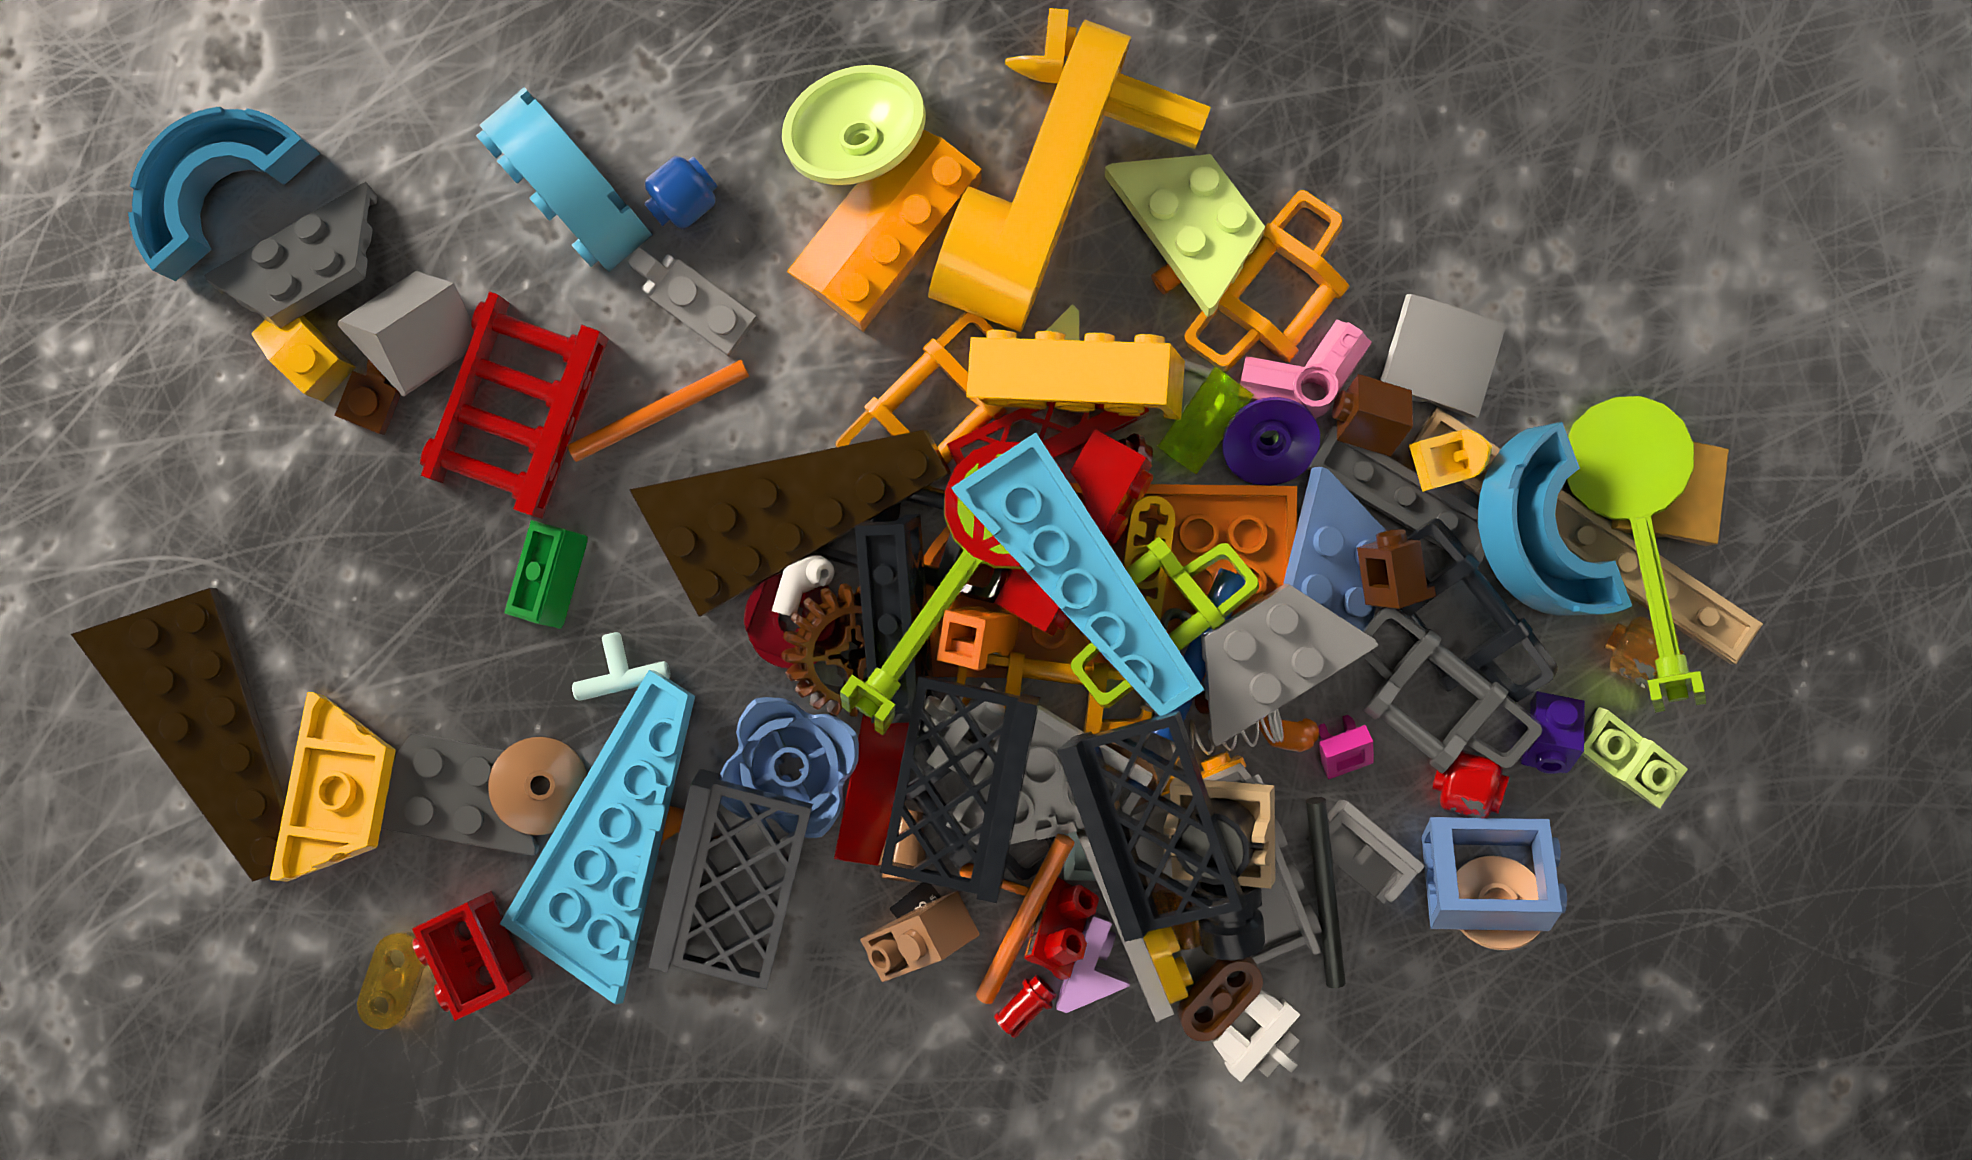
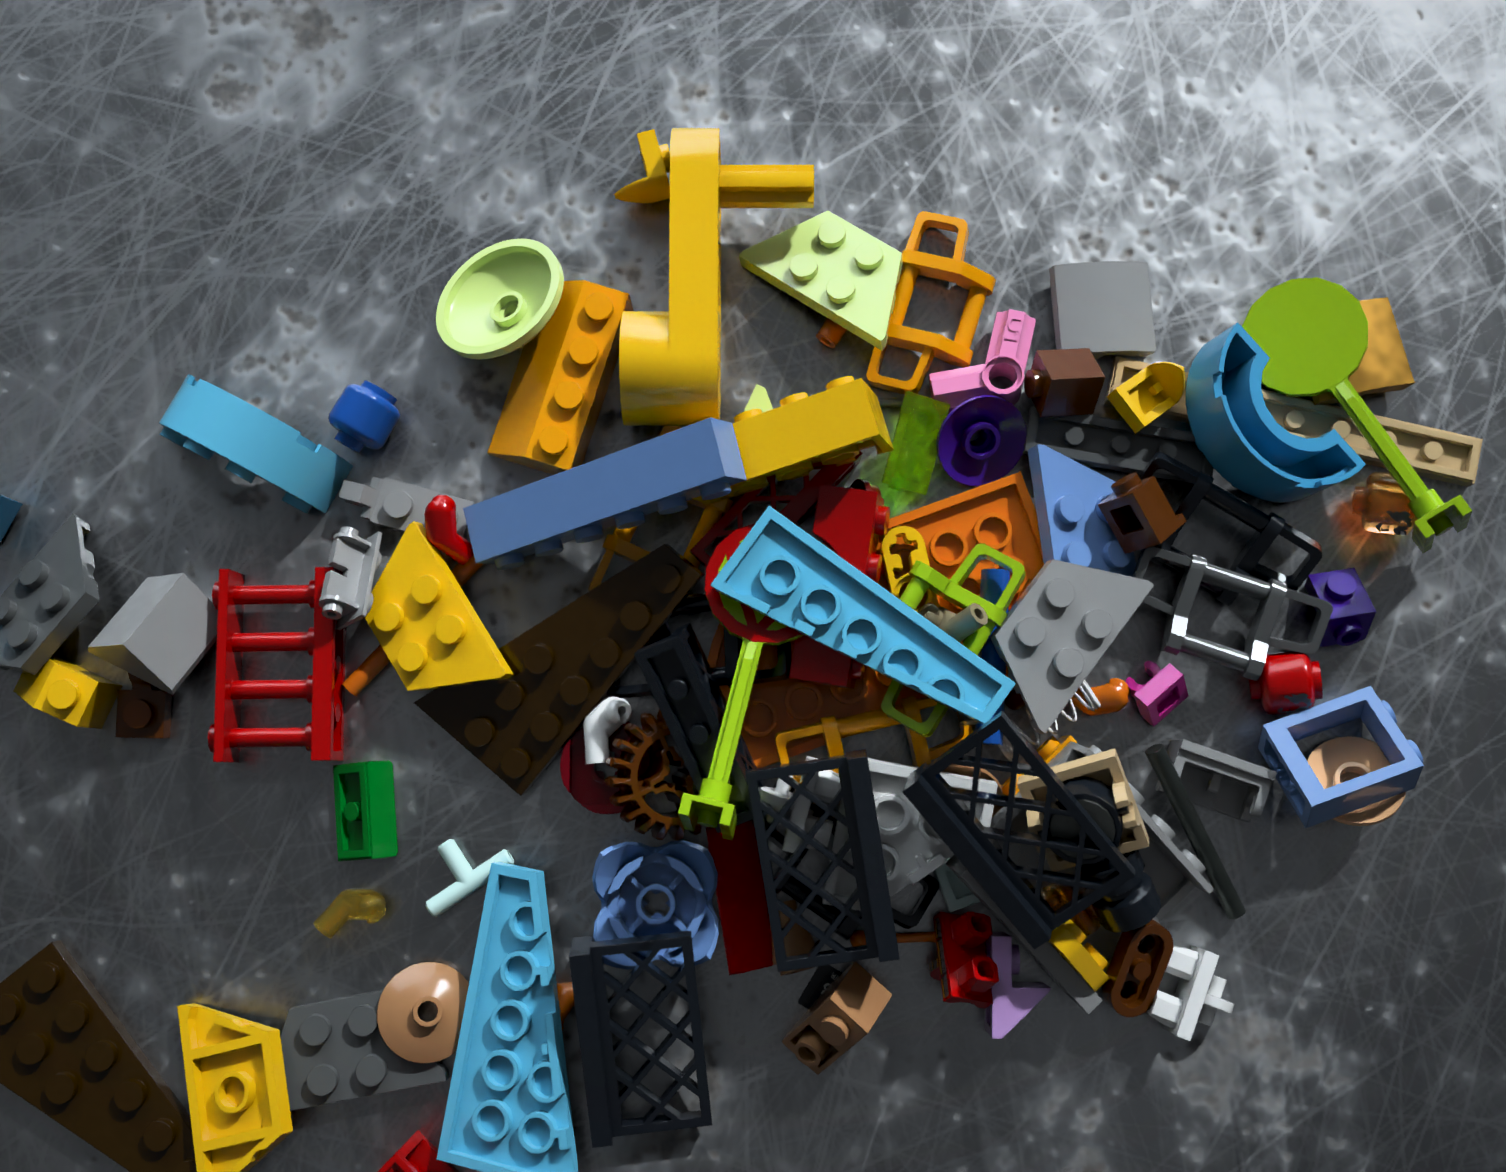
camera: 20 degrees left, 5 degrees down
orange leg [937,606,1019,670] -> none
orange bar [976,834,1075,1004] -> none
red pin [994,975,1057,1039] -> none
yellowish green slope [1582,707,1688,809] -> none
none -> clear yellow arm [314,889,386,938]
none -> light grey hinge [319,527,383,631]
none -> yellow wing [364,521,514,691]
none -> red arm [424,495,473,565]
none -> medium blue brick [463,417,747,570]
none -> dark tan arm [918,603,988,642]

